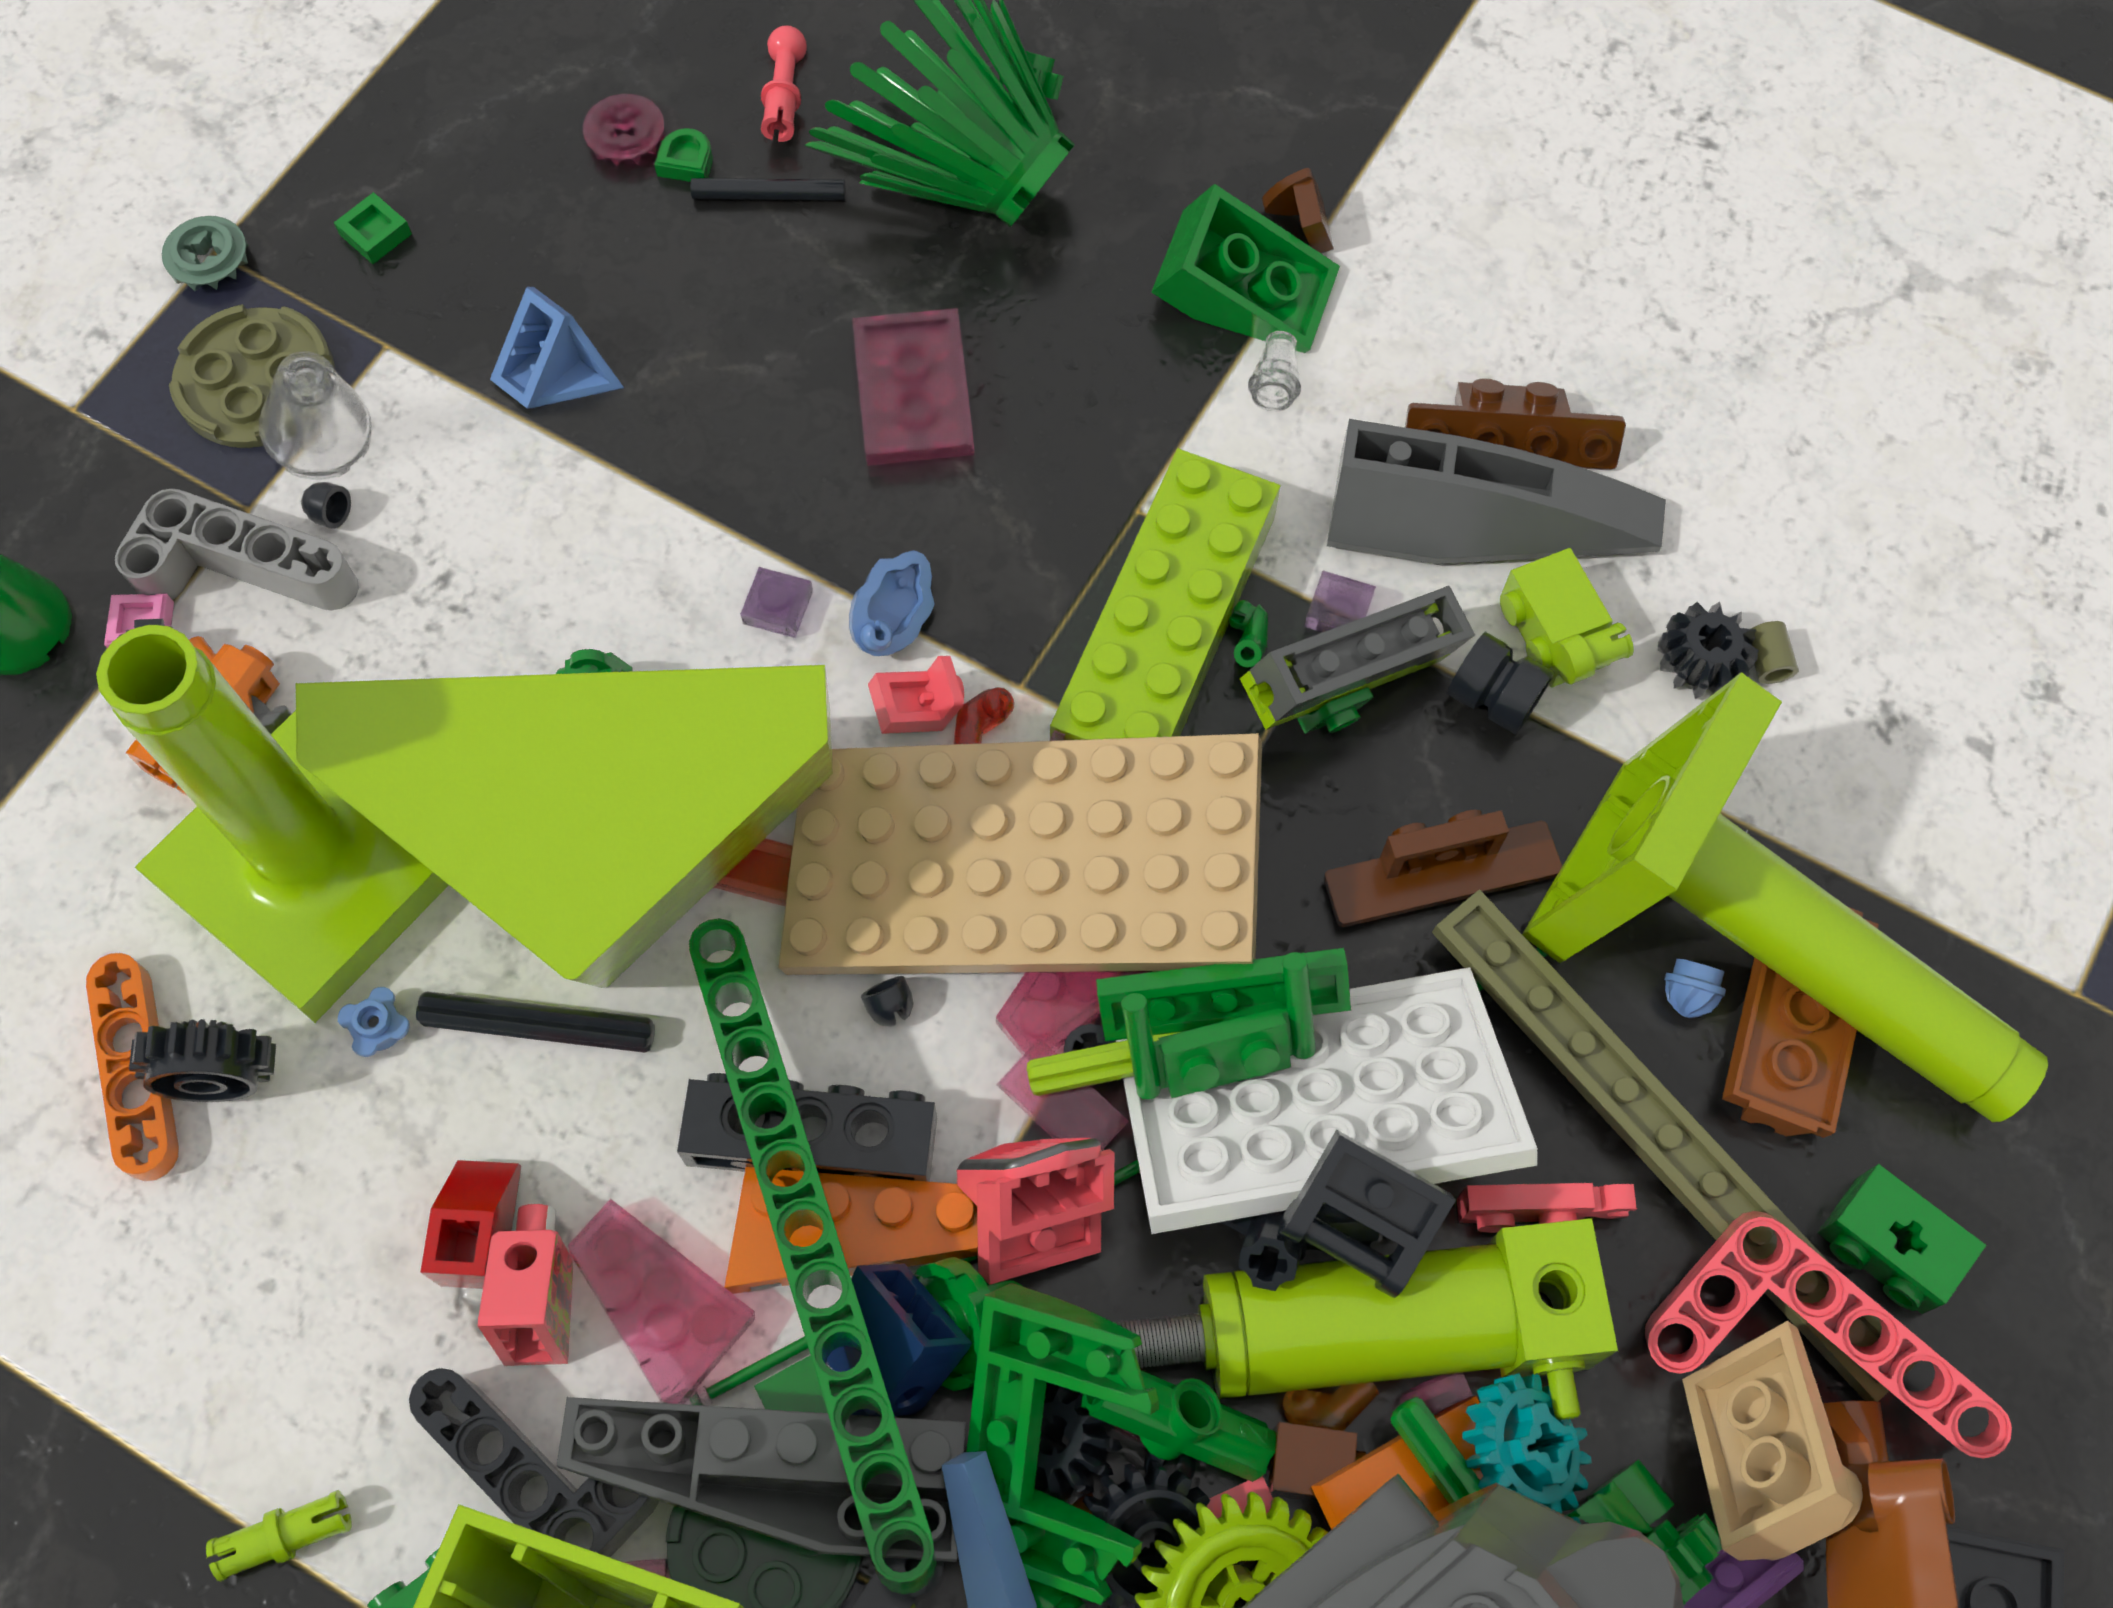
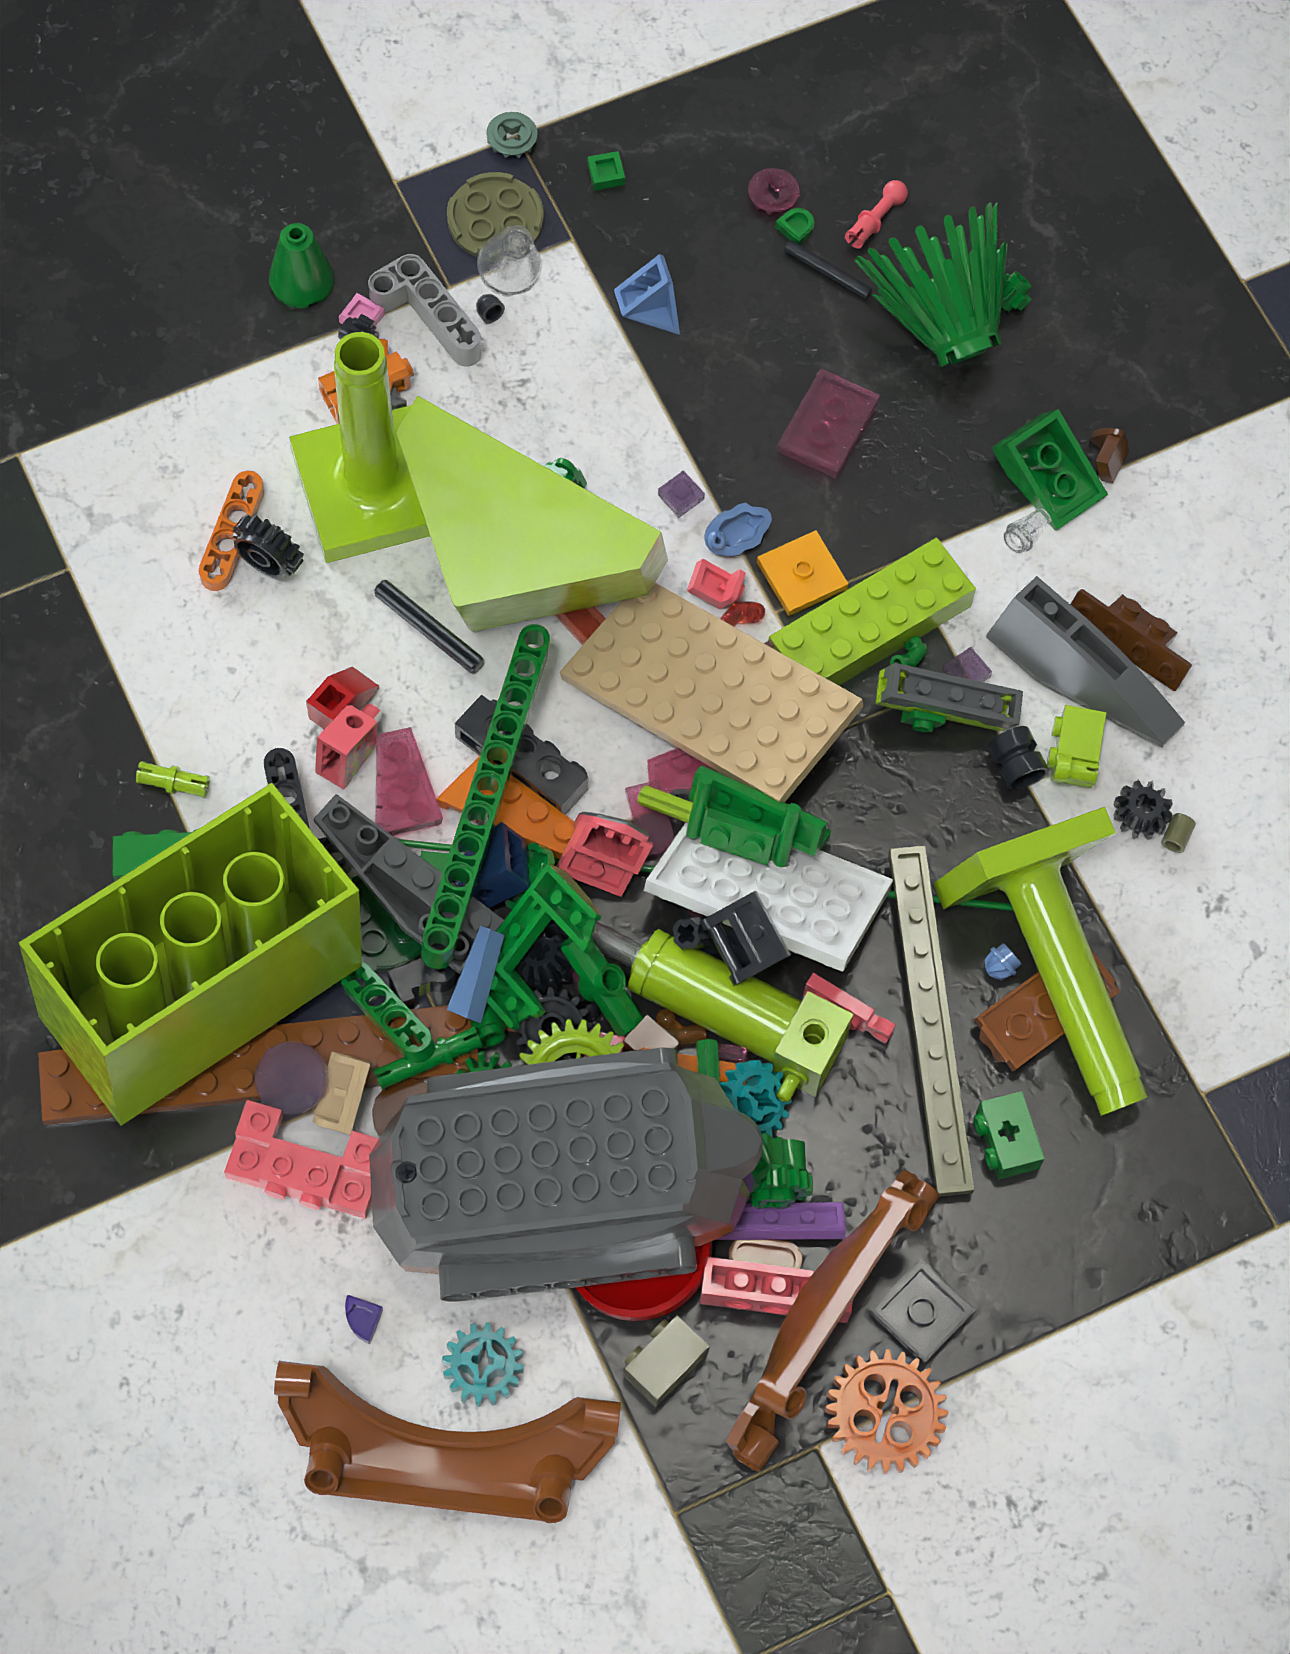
camera: 30 degrees right, 0 degrees up
medium blue plate [338,987,410,1057] -> none
black hinge [861,976,913,1027] -> none
reddish brown bracket [1324,810,1562,927] -> none
coral beam [1645,1211,2012,1459] -> none
tan slope [1682,1321,1863,1561] -> none
none -> light orange plate [757,530,849,616]

